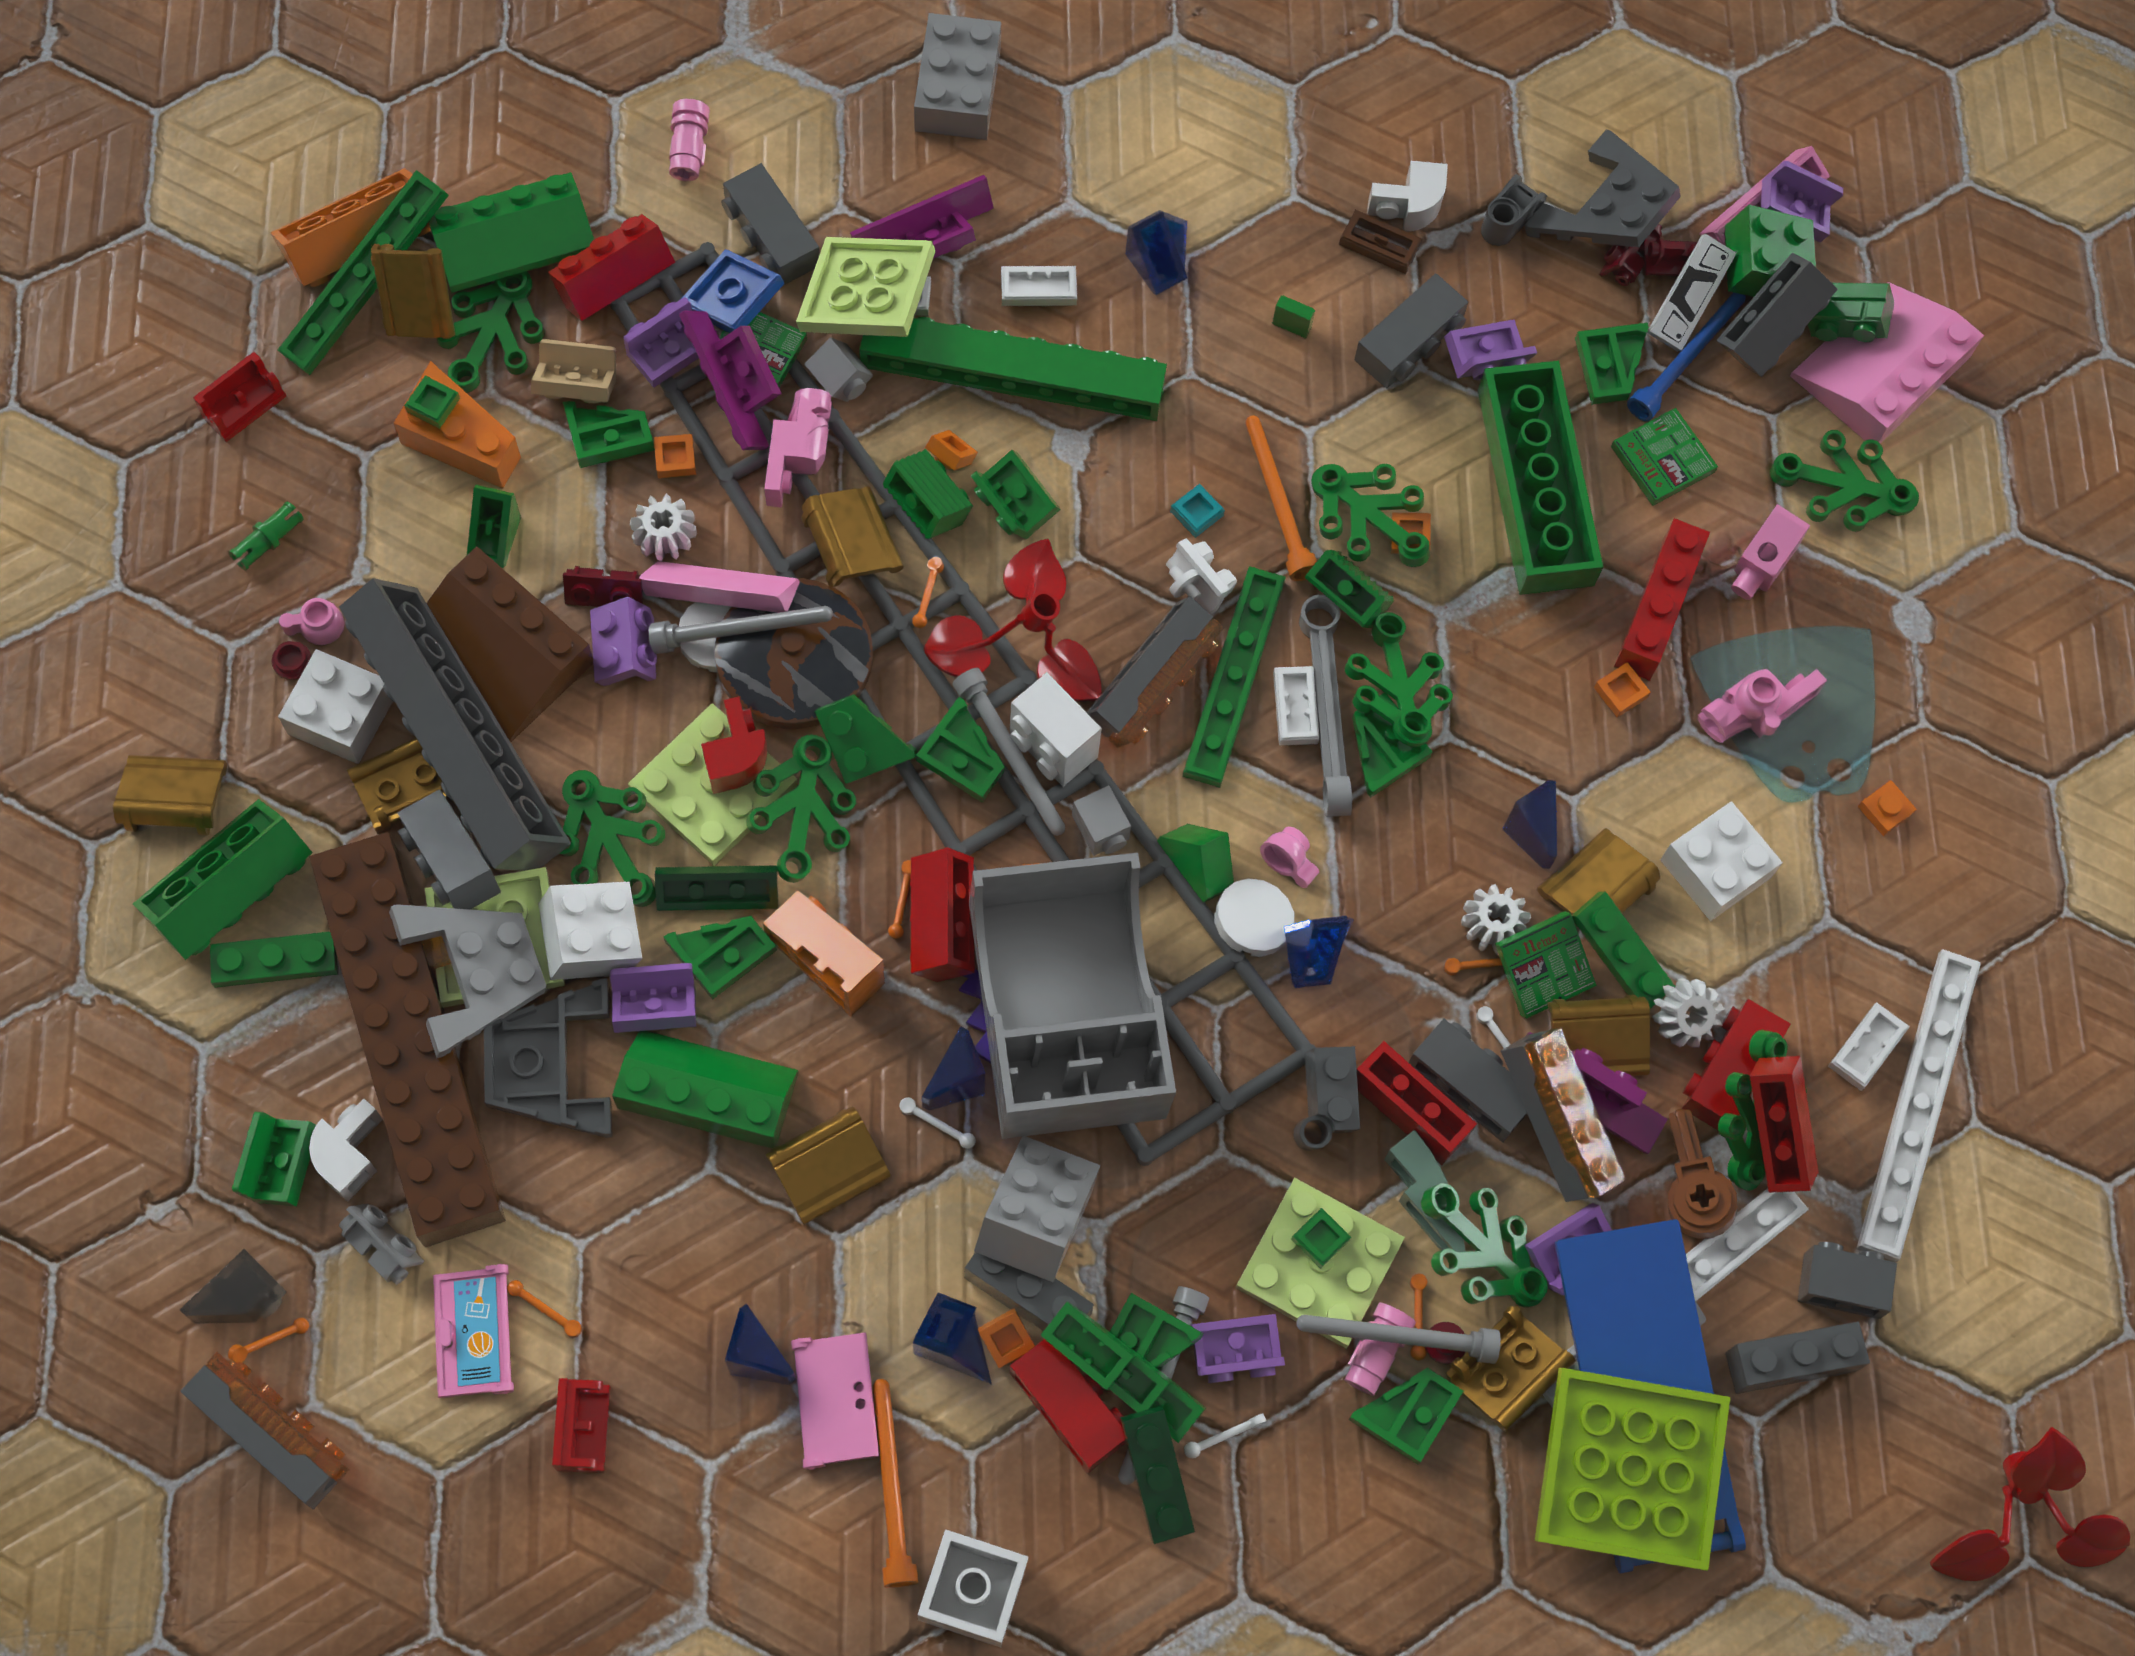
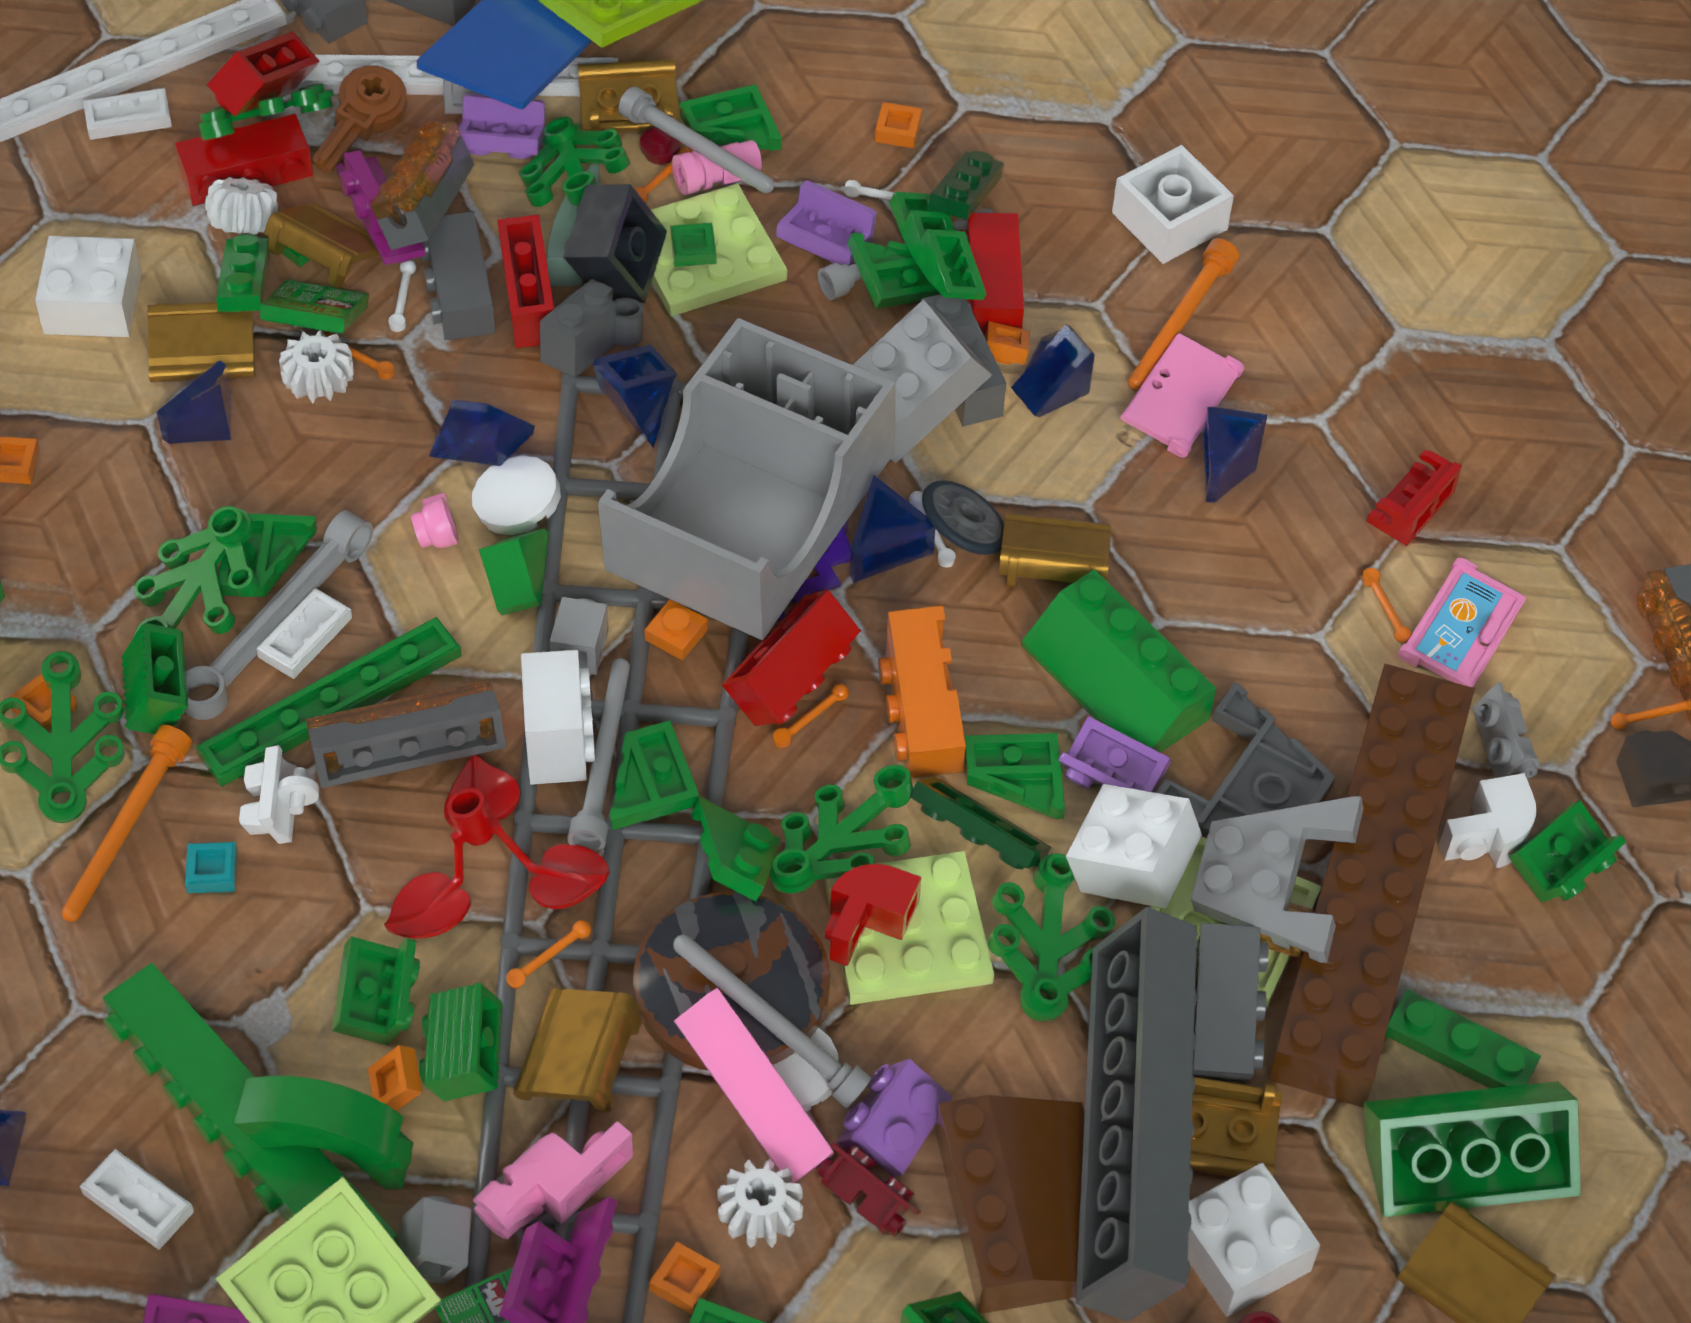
camera: 140 degrees left, 15 degrees down
none -> green arch [234,1076,414,1190]
none -> black brick [563,184,667,303]
none -> clear blue slope [593,344,678,448]
none -> orange plate [874,102,922,149]
none -> dark grey wheel [922,480,1004,555]

